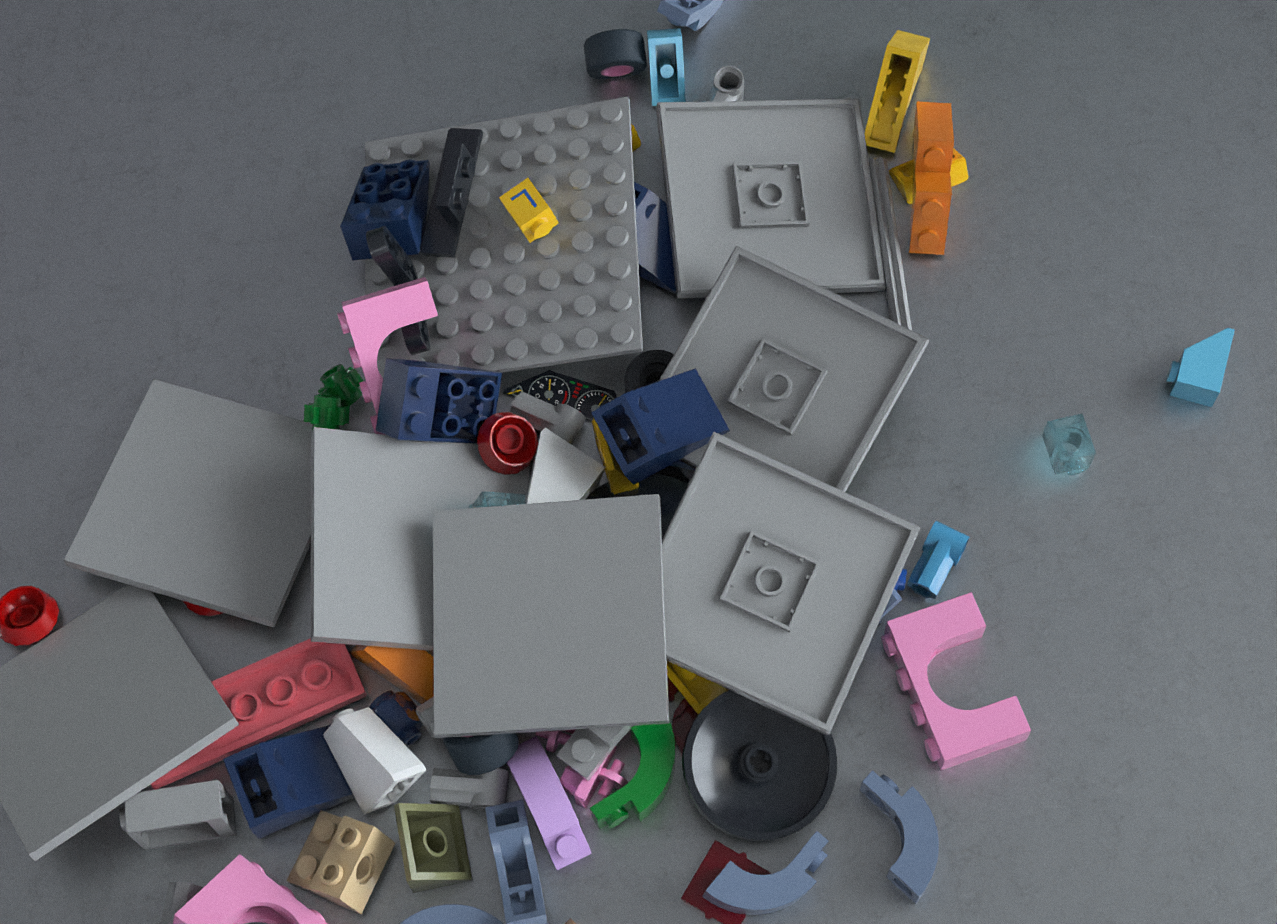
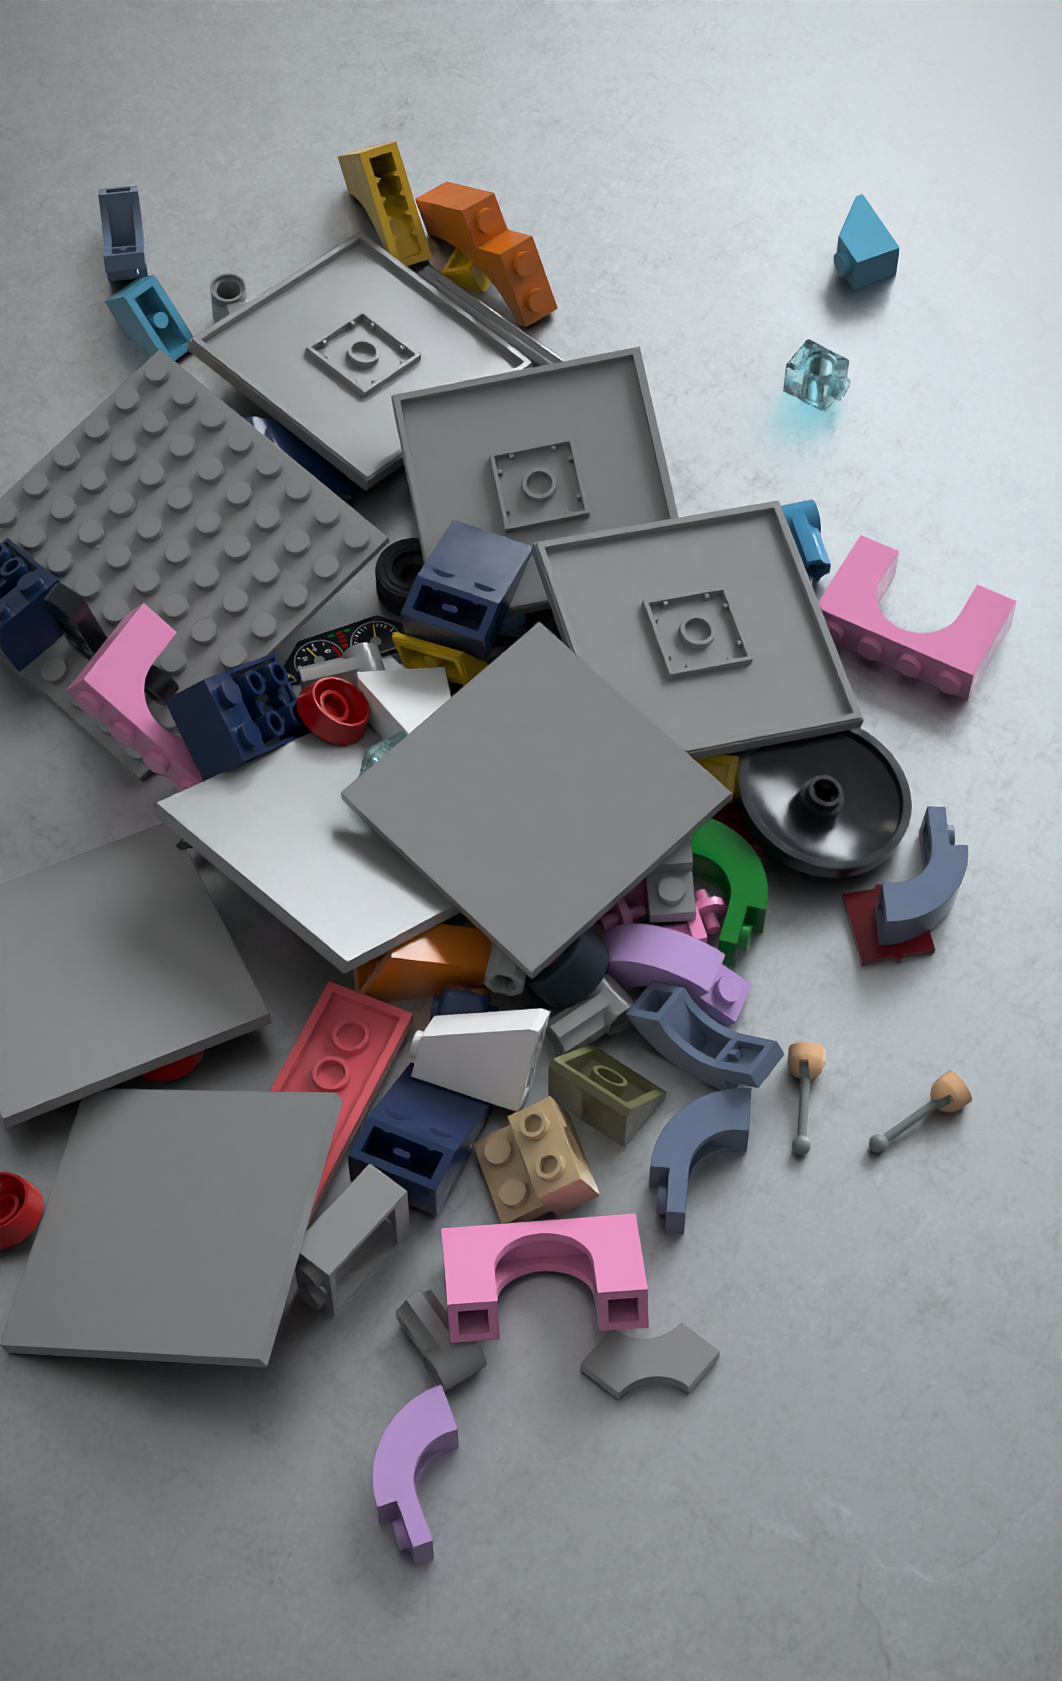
camera: 45 degrees left, 10 degrees down
green gear [303,394,350,431] -> none
green gear [318,364,364,406] -> none
black bracket [420,128,483,258] -> none
yellow brick [499,178,559,243] -> none
black wheel [583,29,647,80] -> none
sand blue arch [859,770,939,904] -> none

